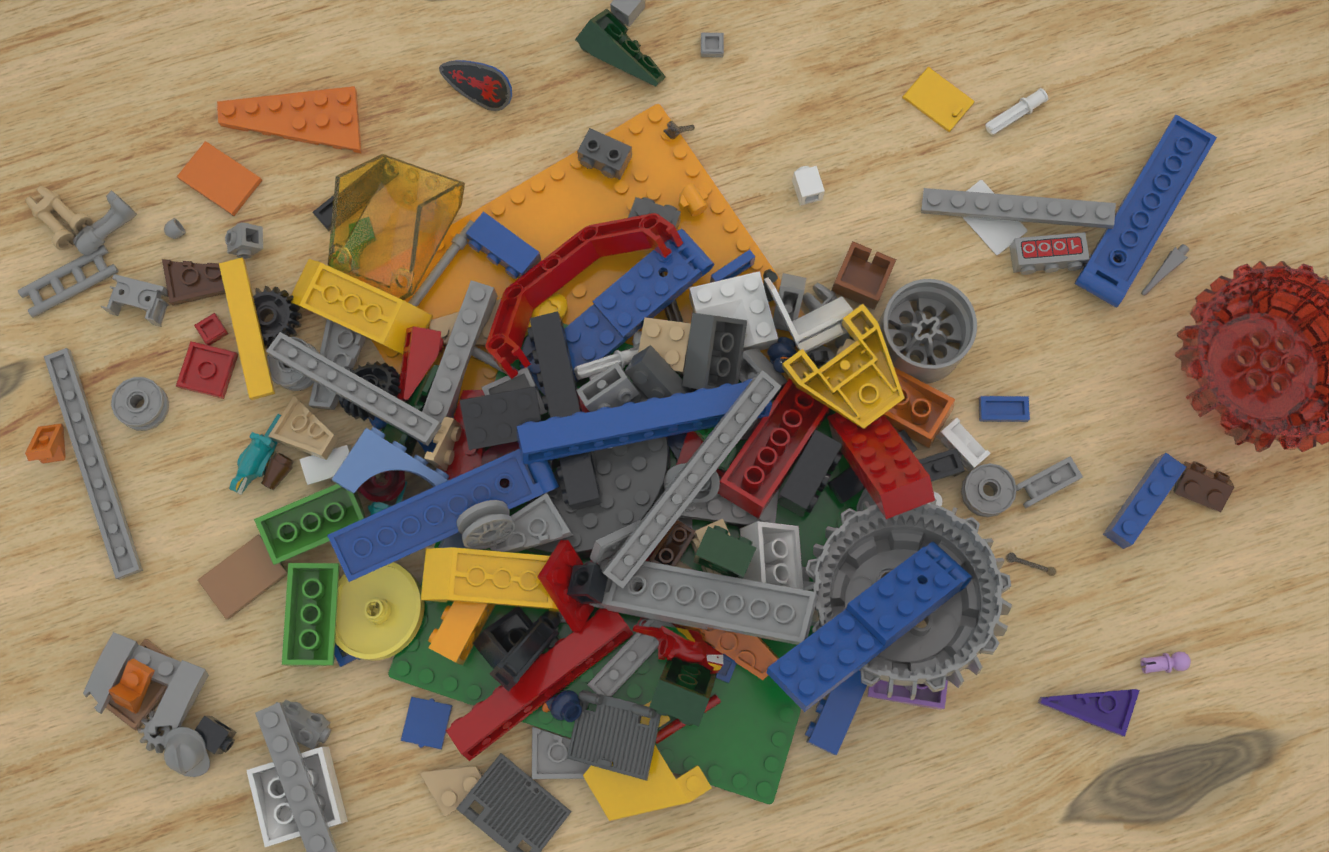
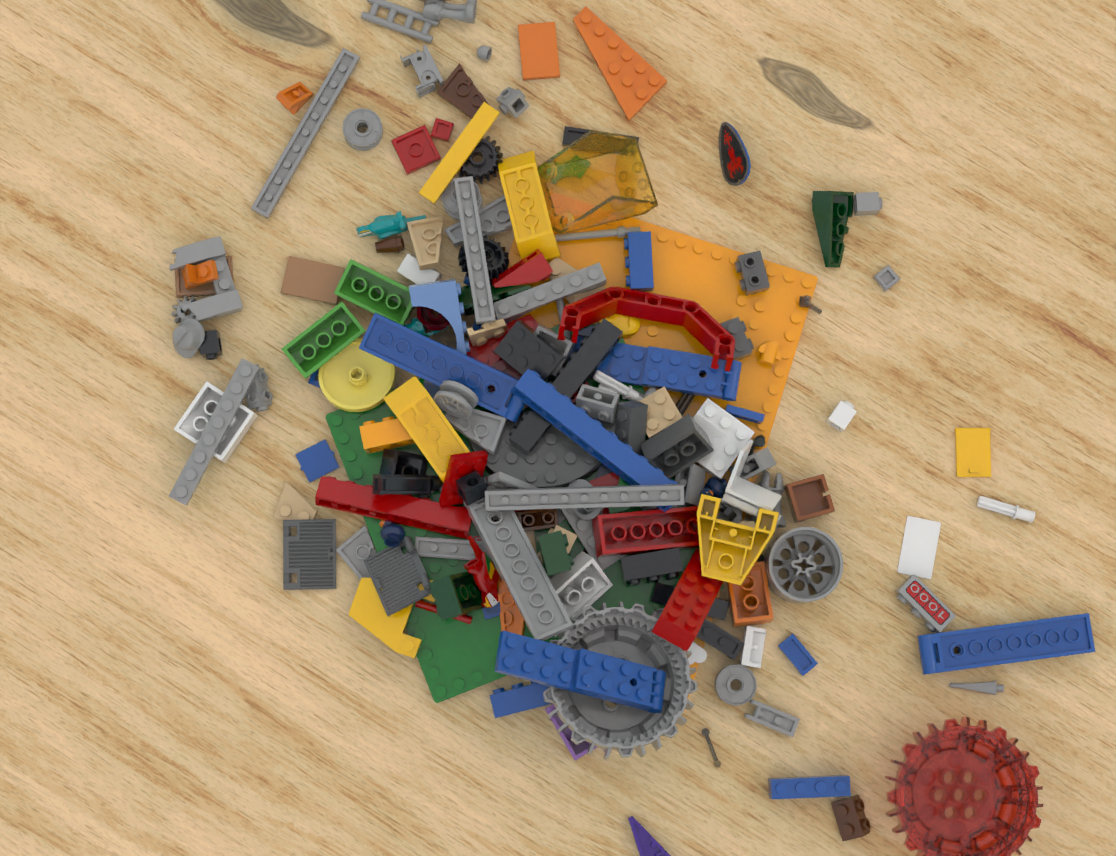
camera: 45 degrees right, 5 degrees up
light grey plate [921,188,1116,229] -> none

